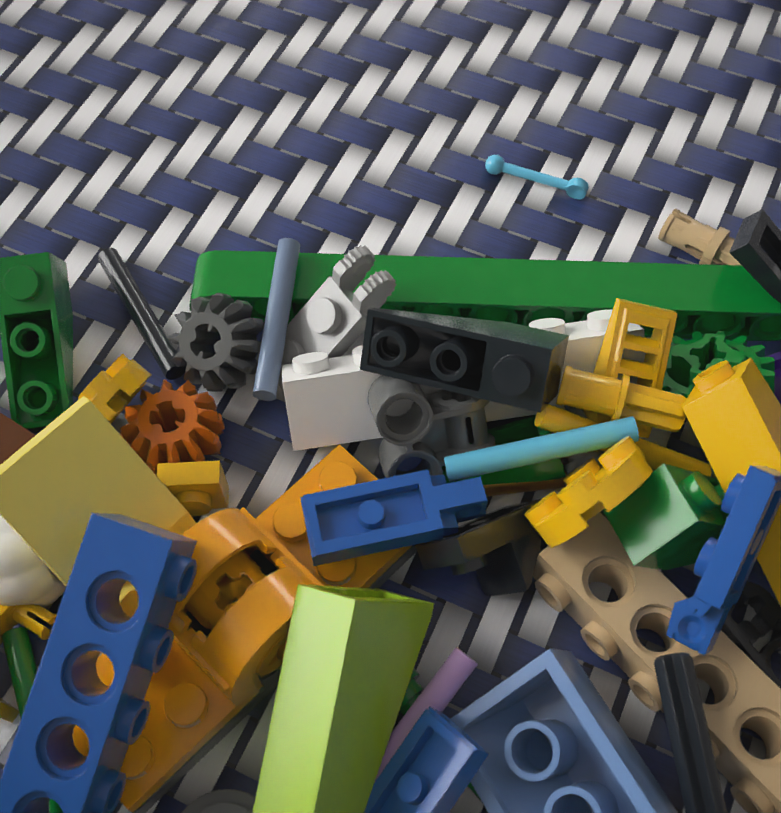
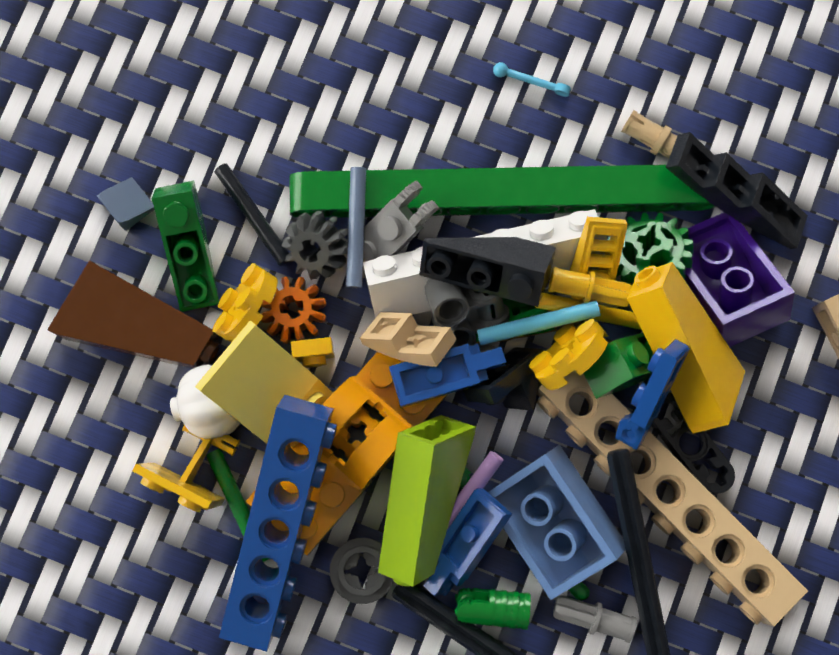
camera: 10 degrees left, 20 degrees up
none -> tan slope [359,312,457,367]

